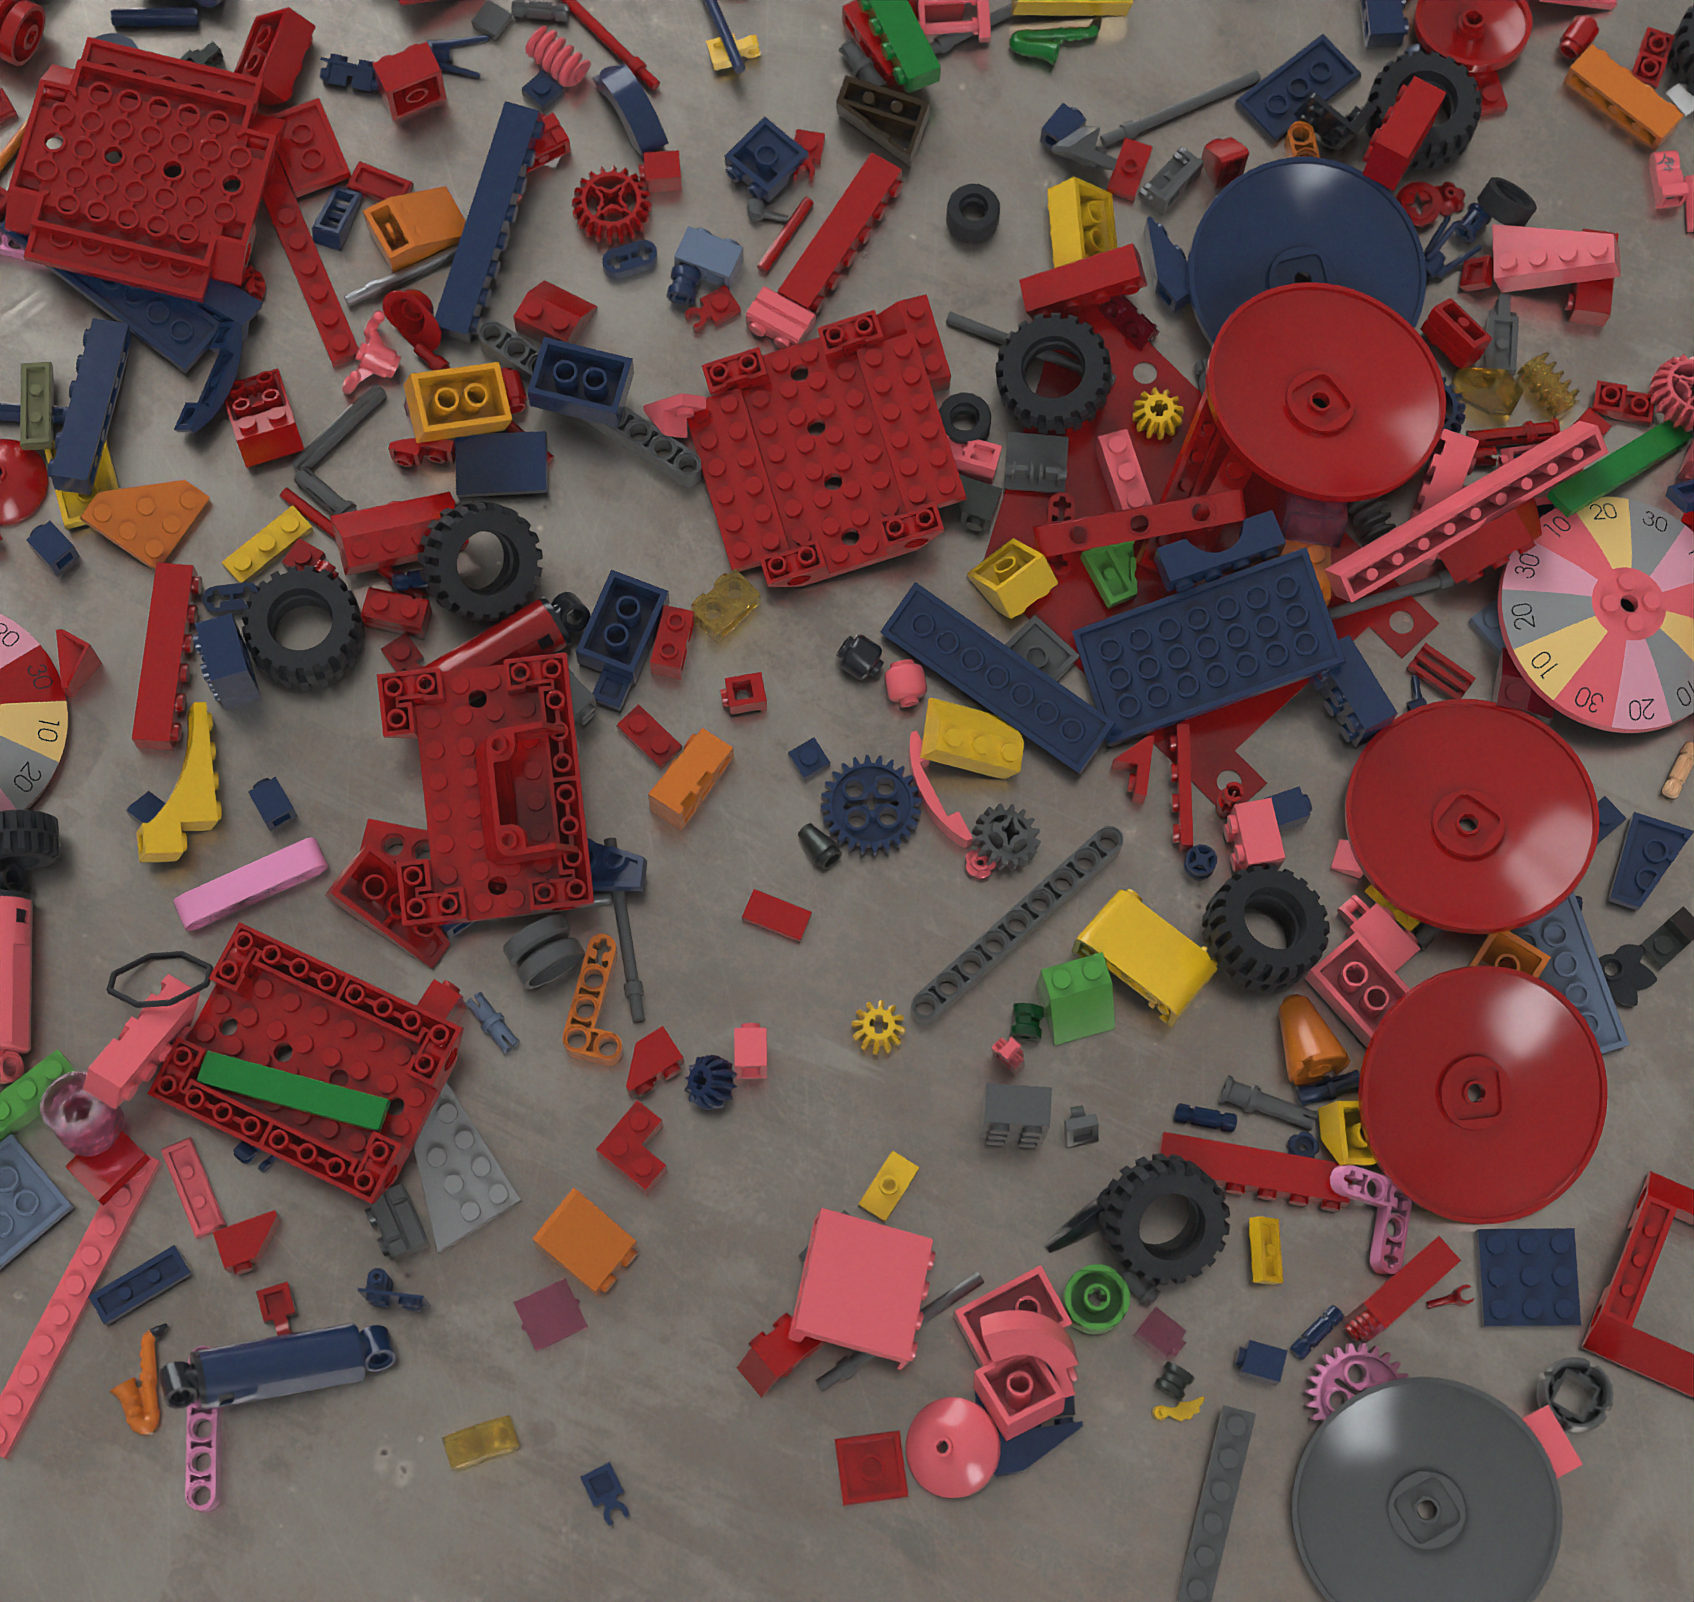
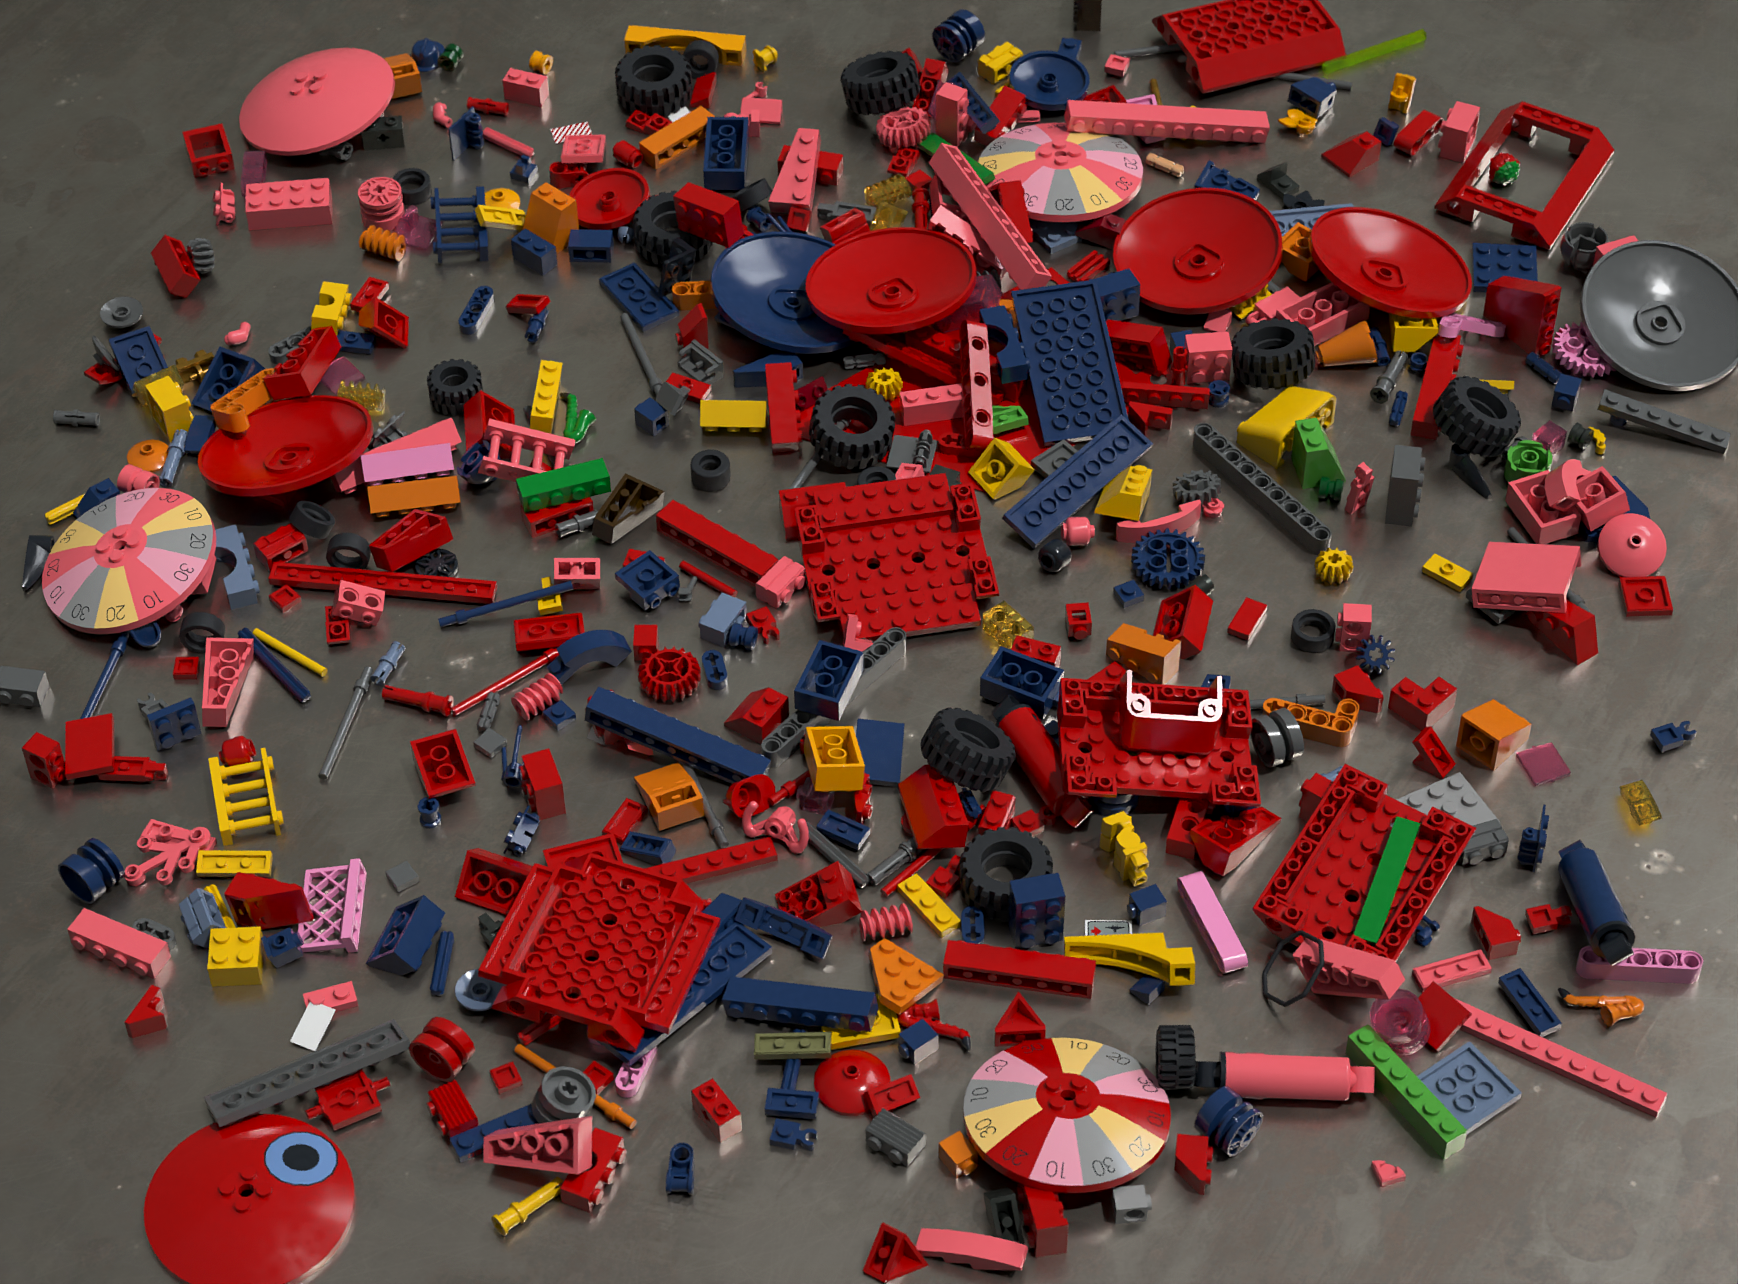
camera: 80 degrees left, 25 degrees down
none -> red tile [514,613,585,651]
none -> coral brick [554,558,600,589]
none -> dark blue brick [703,117,749,190]
none -> dark blue plate [816,810,870,850]
none -> coral piece [859,903,913,942]
none -> red piece [896,999,971,1051]
none -> sticker [1085,920,1132,936]
none -> yellow hips [1099,811,1149,886]
none -> red wedge [1106,319,1172,377]
none -> red slope [1153,585,1213,659]
none -> black tyre [1291,609,1336,653]
none -> red slope [1412,727,1456,779]

